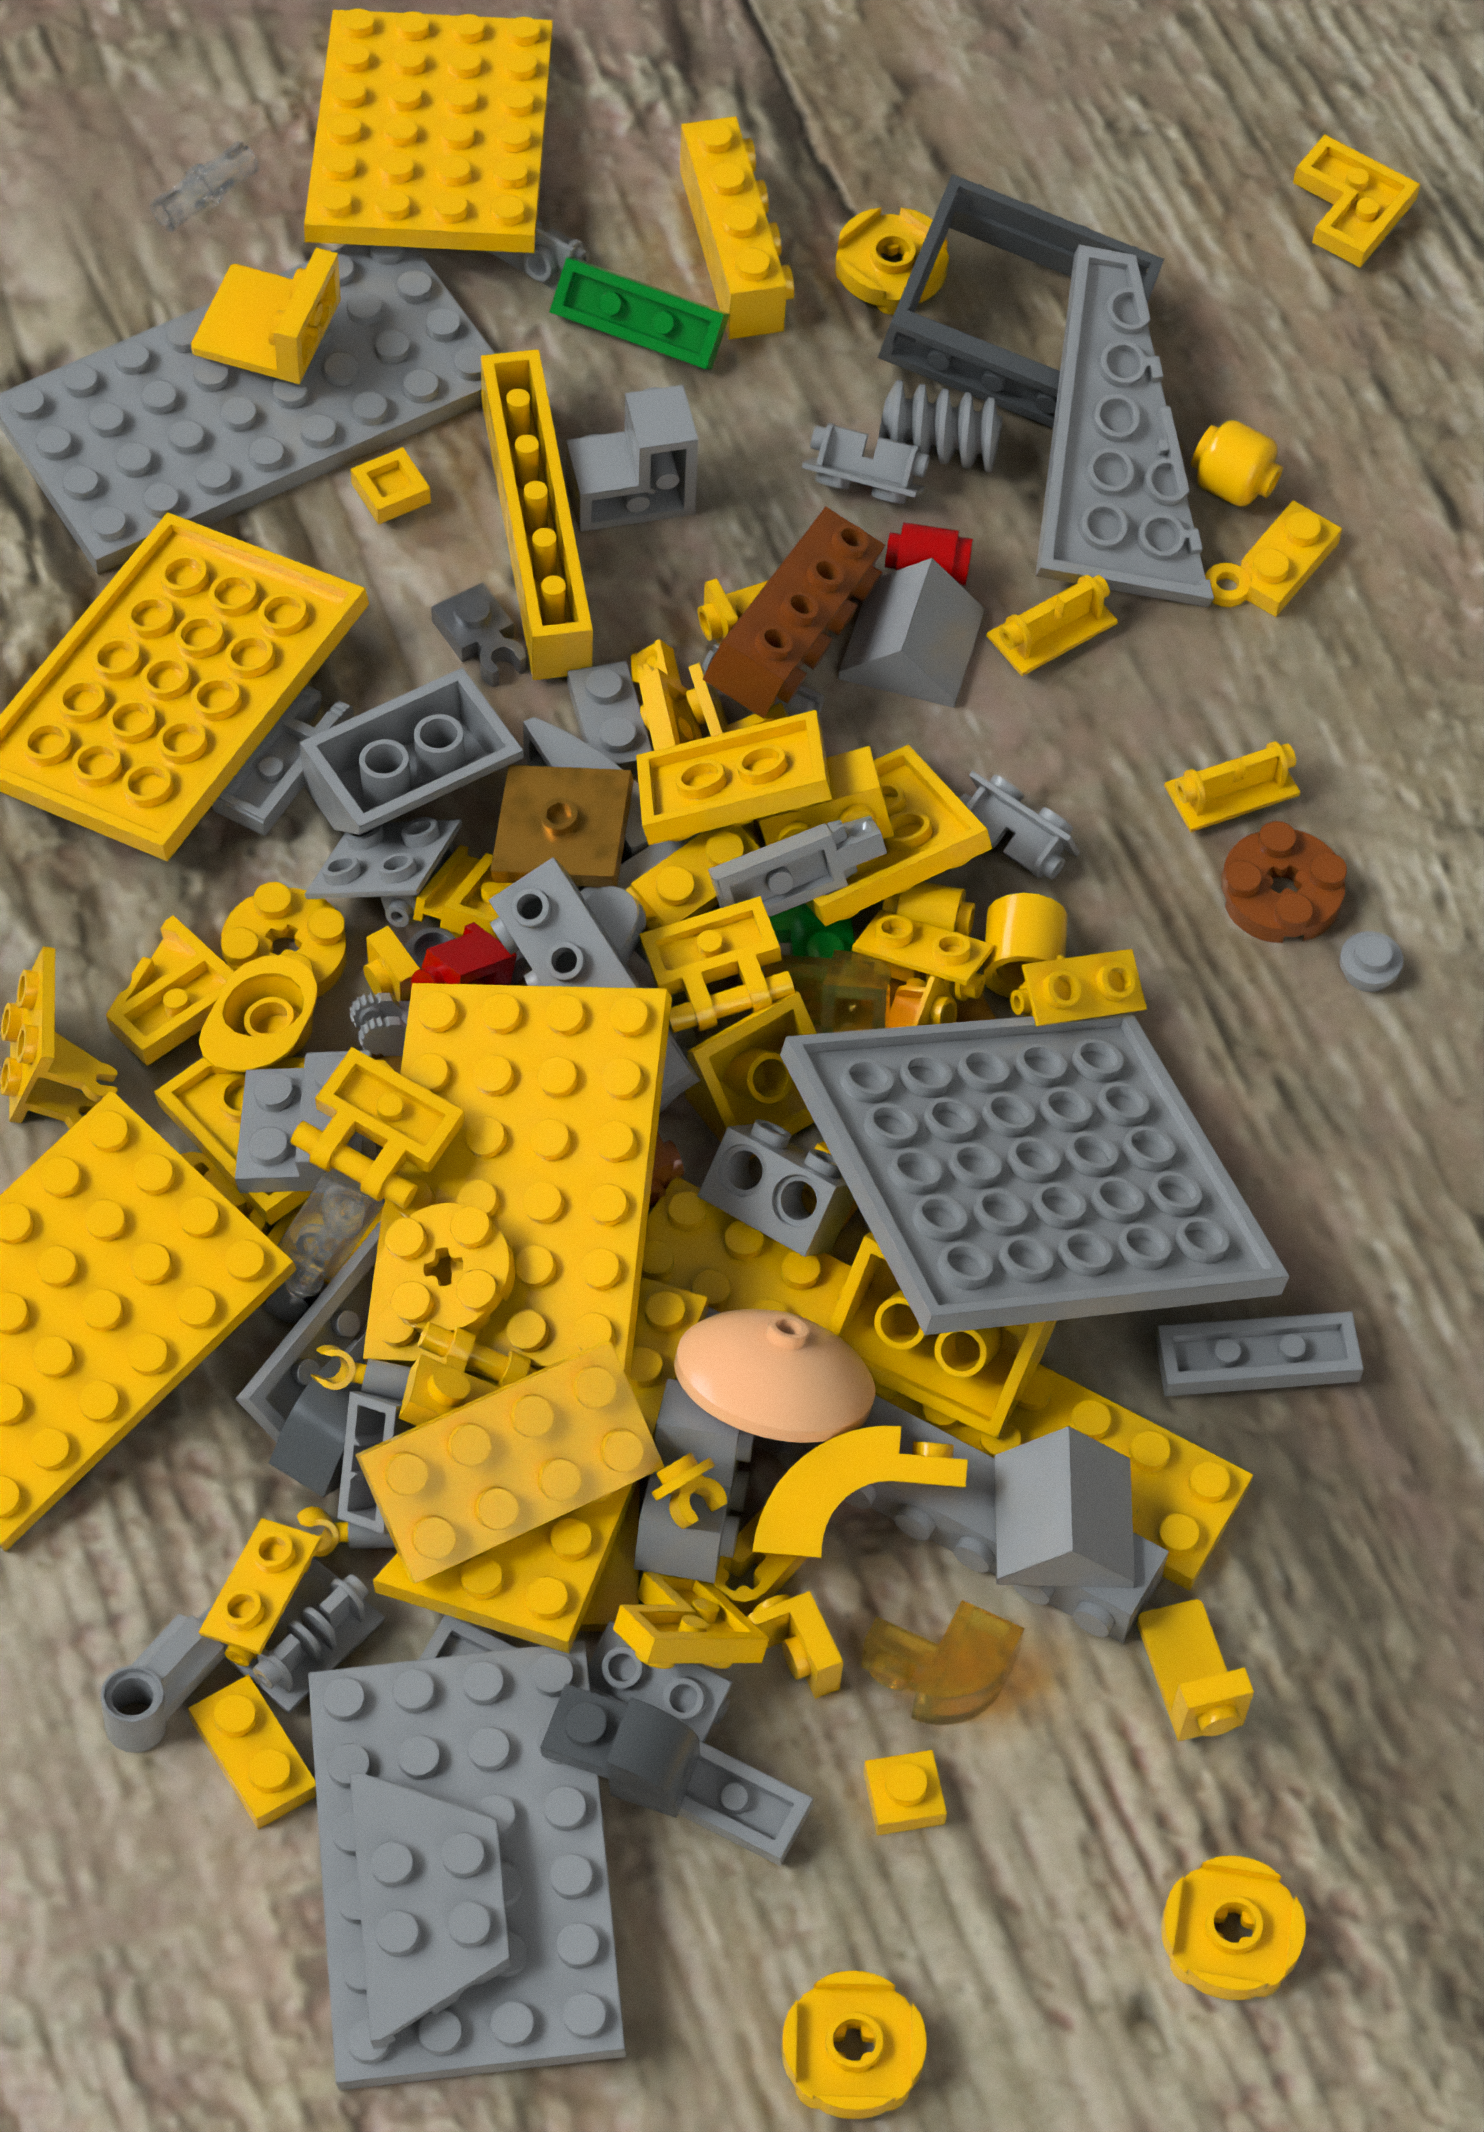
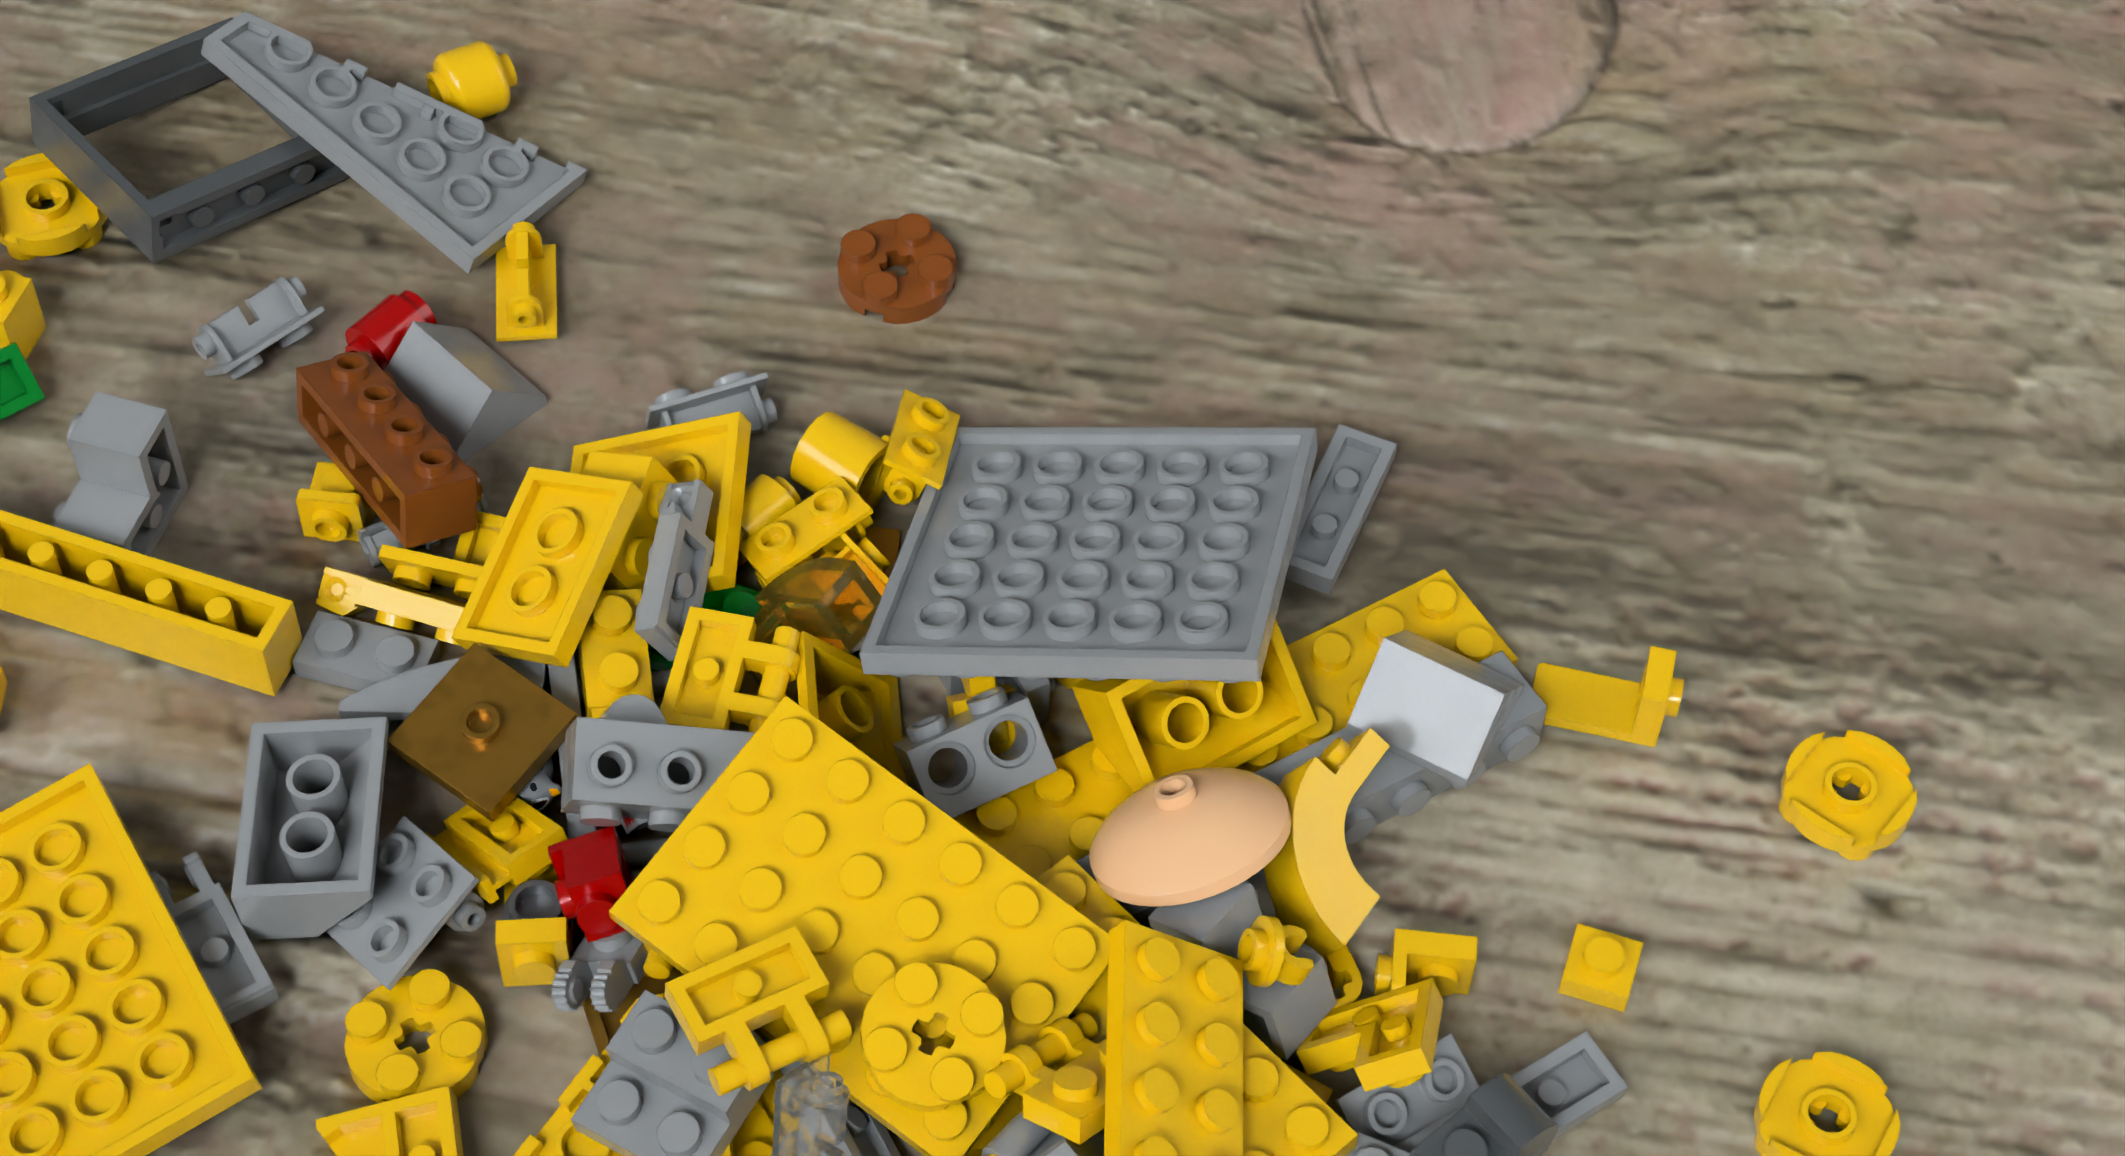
camera: 60 degrees left, 5 degrees down
yellow piece [198,955,318,1072] -> none
flat silver plate [431,582,526,687] -> none
clear yellow brick [861,1600,1025,1725] -> none
light grey piece [878,379,1003,473] -> none
yellow hinge [1164,741,1301,833] -> none
yellow hinge [1205,500,1342,617] -> none
light grey plate [1340,931,1403,992] -> none

